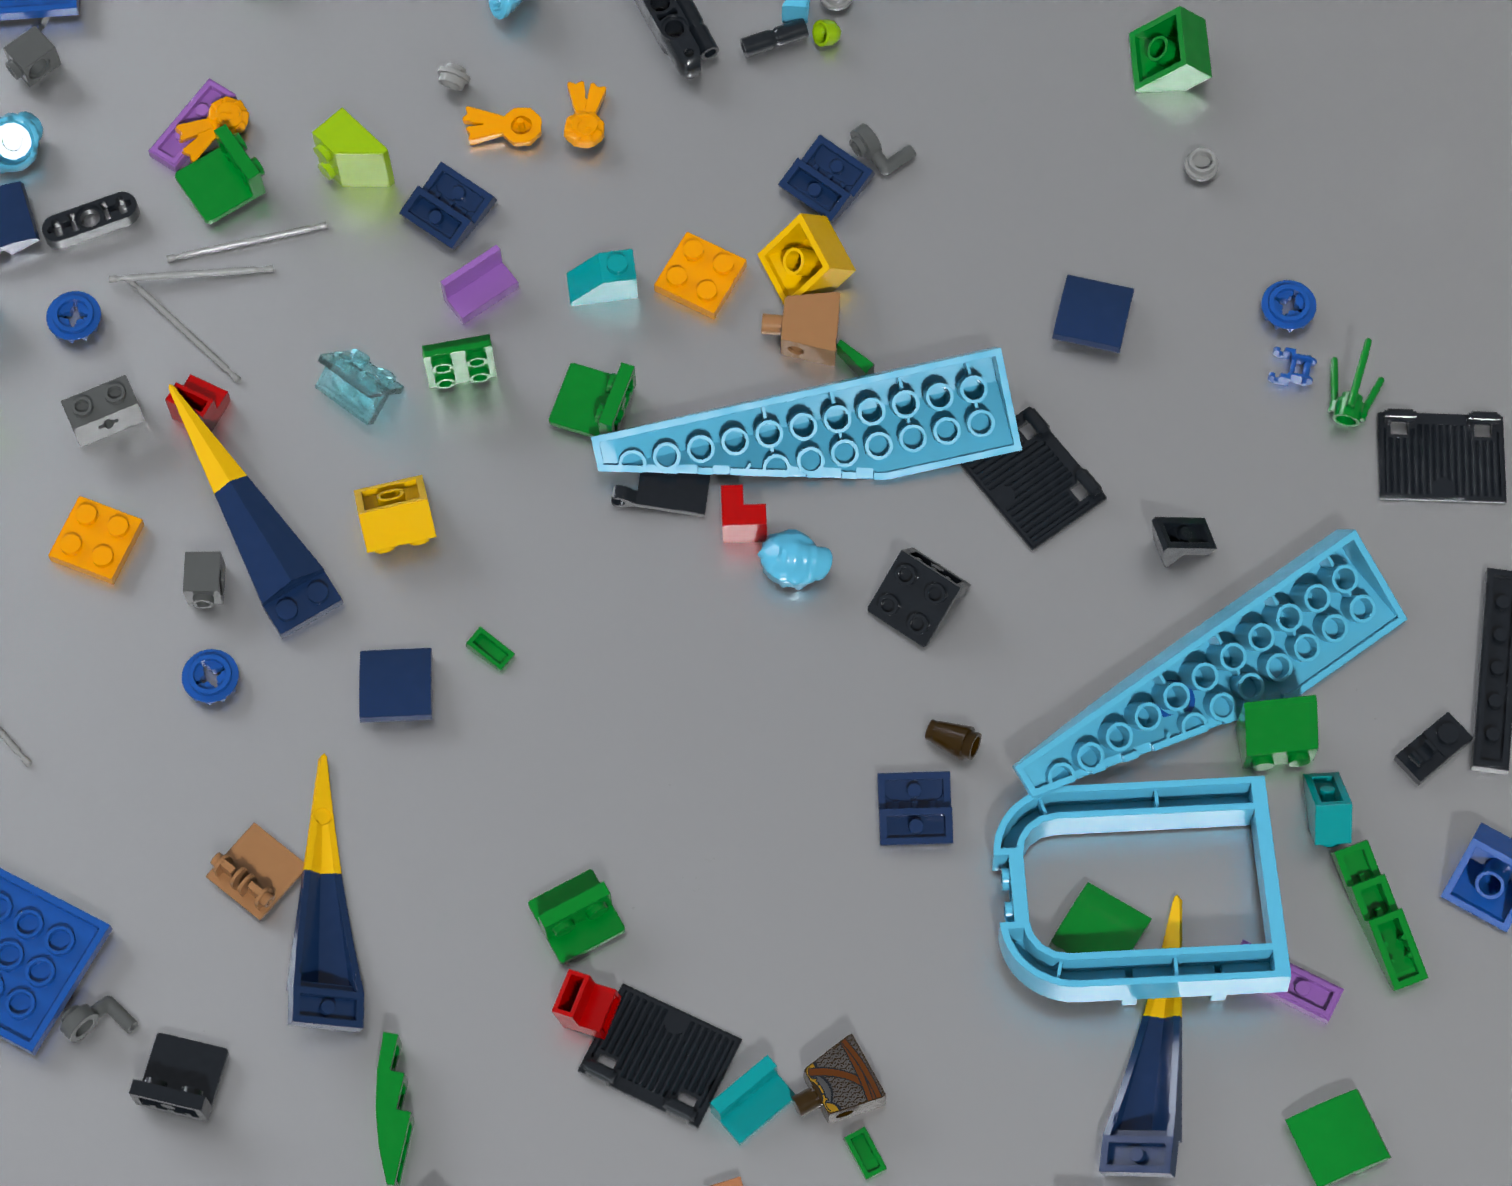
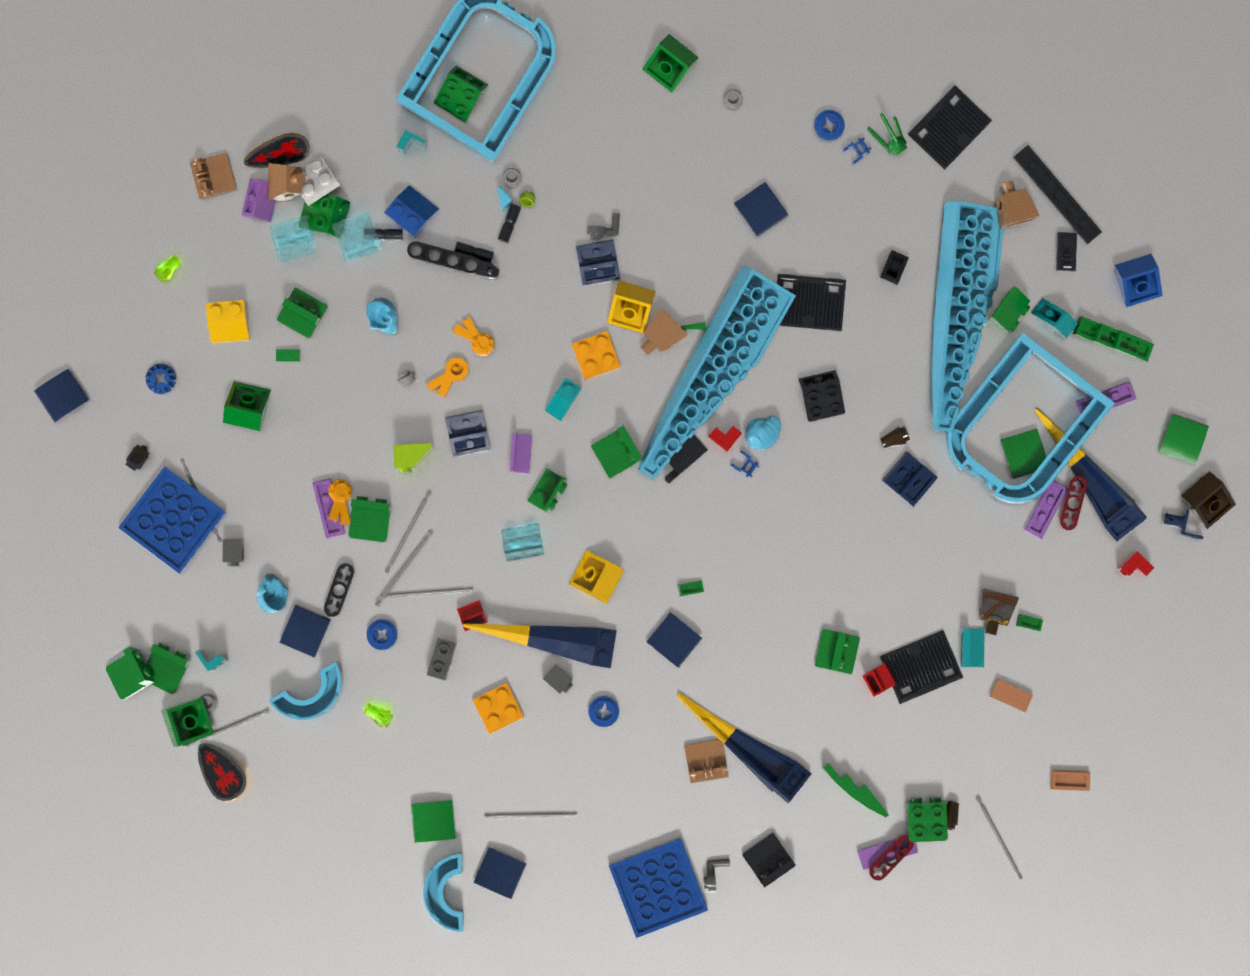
camera: 50 degrees left, 20 degrees up
none -> blue piece [730,450,760,478]
none -> medium nougat torso [996,181,1039,229]
none -> medium lavender tile [1024,481,1068,539]
none -> dark red beam [1060,476,1087,530]

